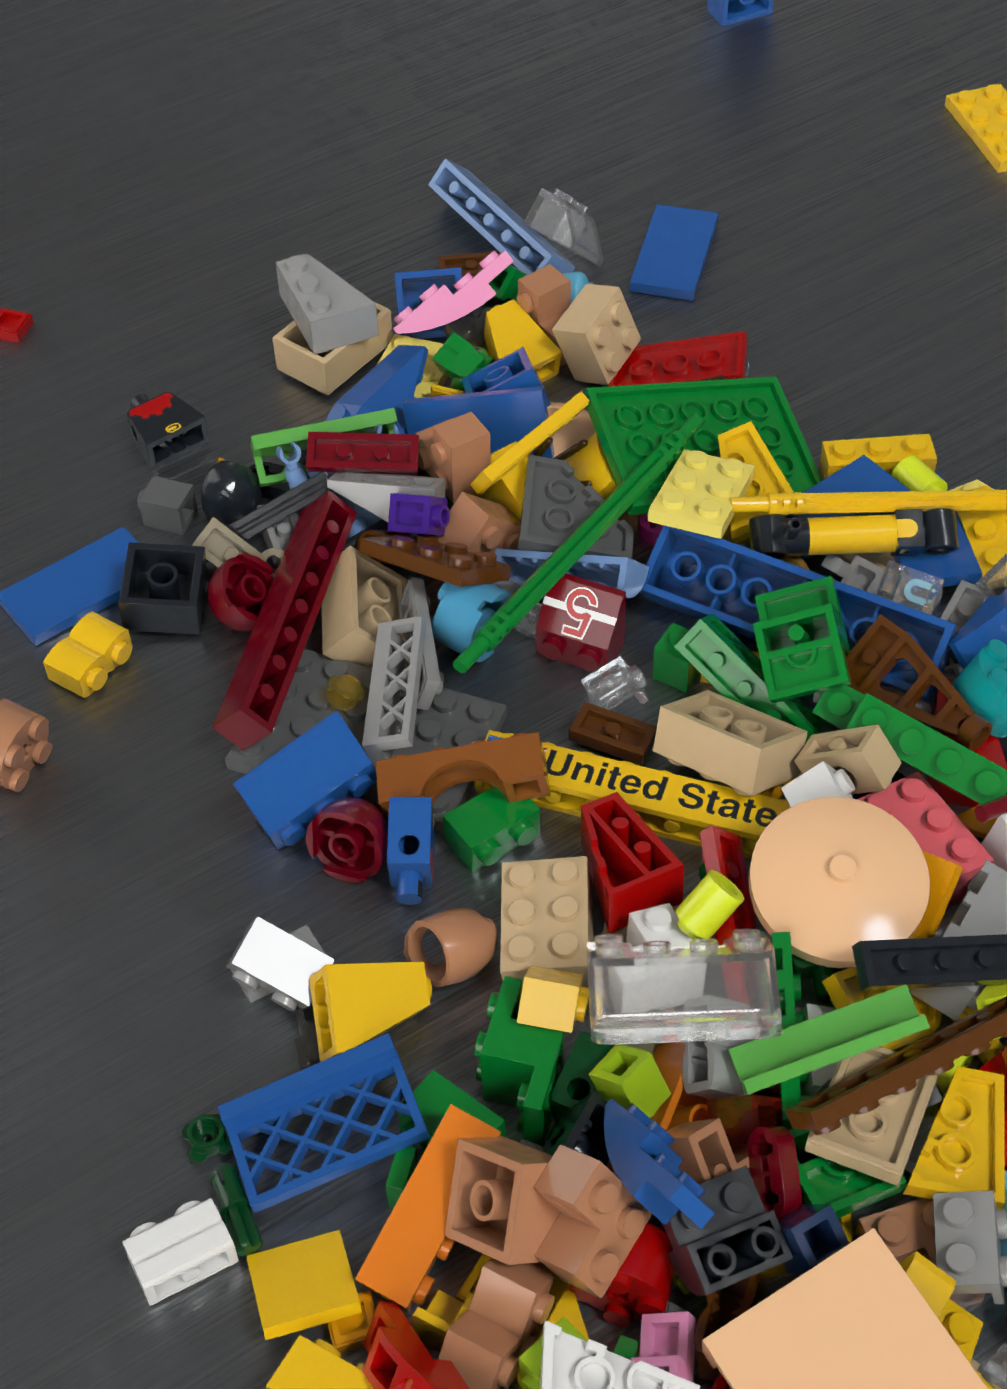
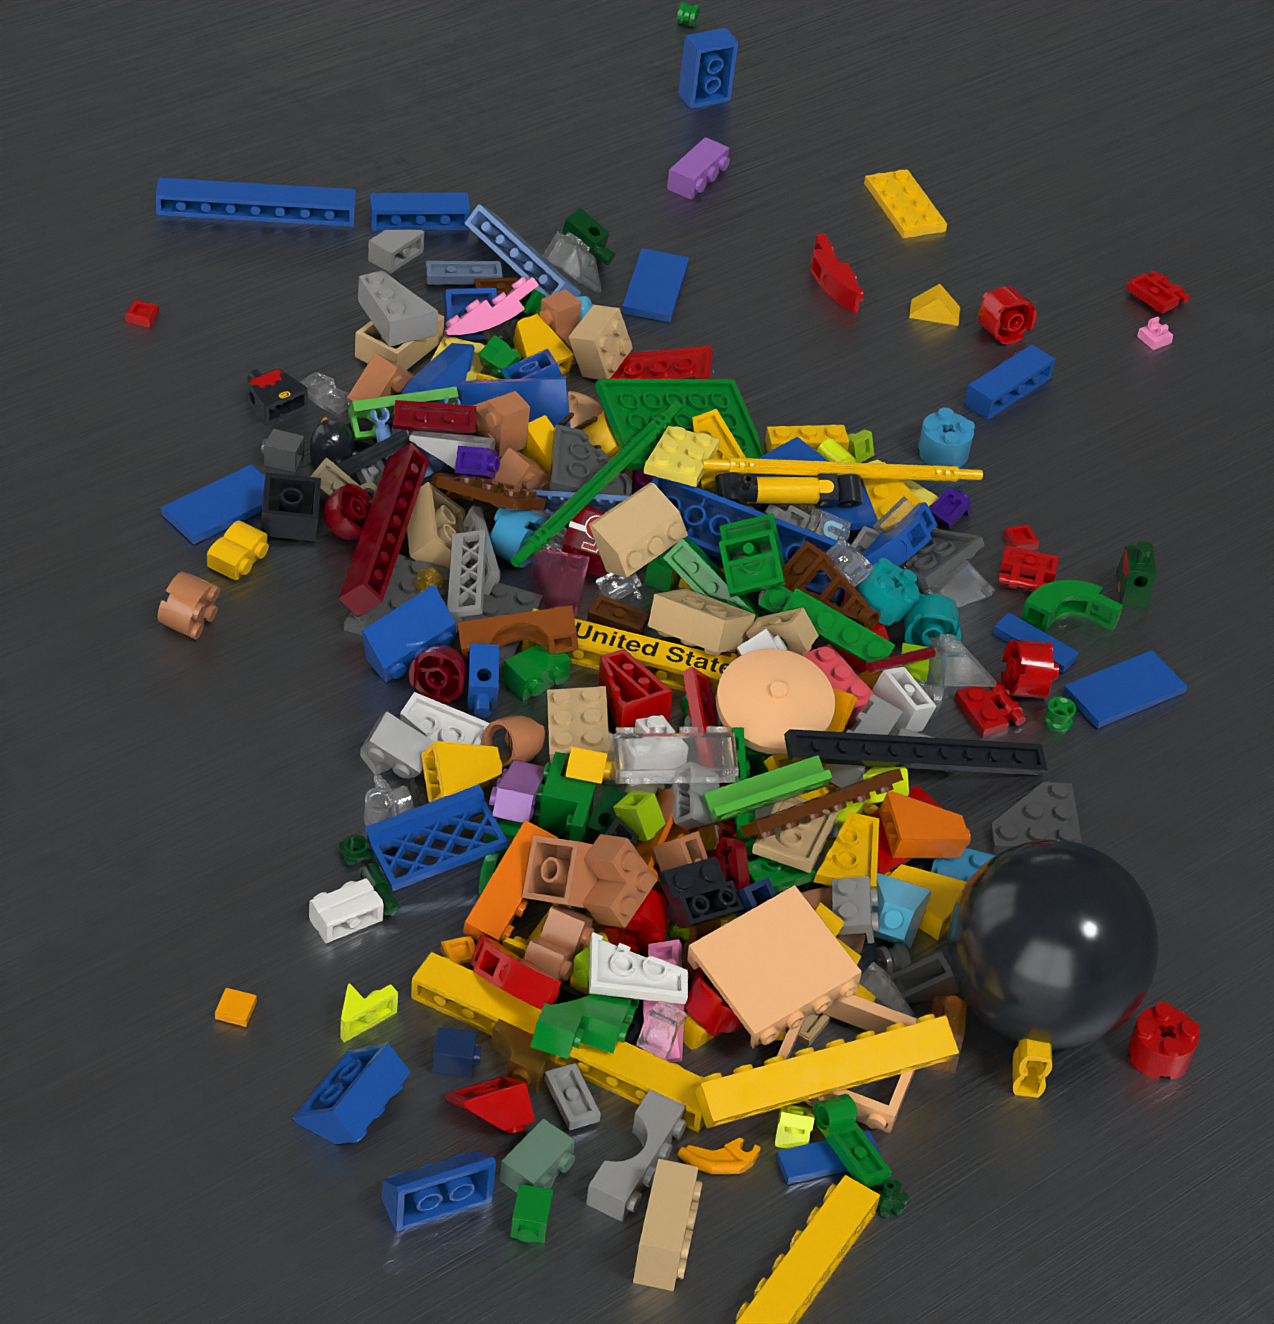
camera: 10 degrees left, 5 degrees down
yellow tile [246,1229,362,1340] -> none
yellow tile [470,391,589,494] -> none
blue slope [604,1098,715,1229] -> none
neon yellow brick [675,870,744,940] -> none
none -> blue brick [155,177,356,227]
none -> clear slope [300,372,352,415]
none -> nougat brick [347,353,415,418]
none -> clear piece [364,775,414,826]
none -> light grey slope [368,230,424,273]
none -> blue brick [369,192,470,231]
none -> white wing [400,692,490,745]
none -> sand blue plate [426,261,502,285]
none -> medium lavender brick [489,760,546,823]
none -> clear pink slope [532,549,590,619]
none -> dark green torso [556,208,615,268]
none -> tan slope [589,482,688,578]
none -> medium lavender brick [667,137,730,200]
none -> red slope [810,233,863,313]
none -> clear slope [825,539,875,587]
none -> lime tile [847,429,874,463]

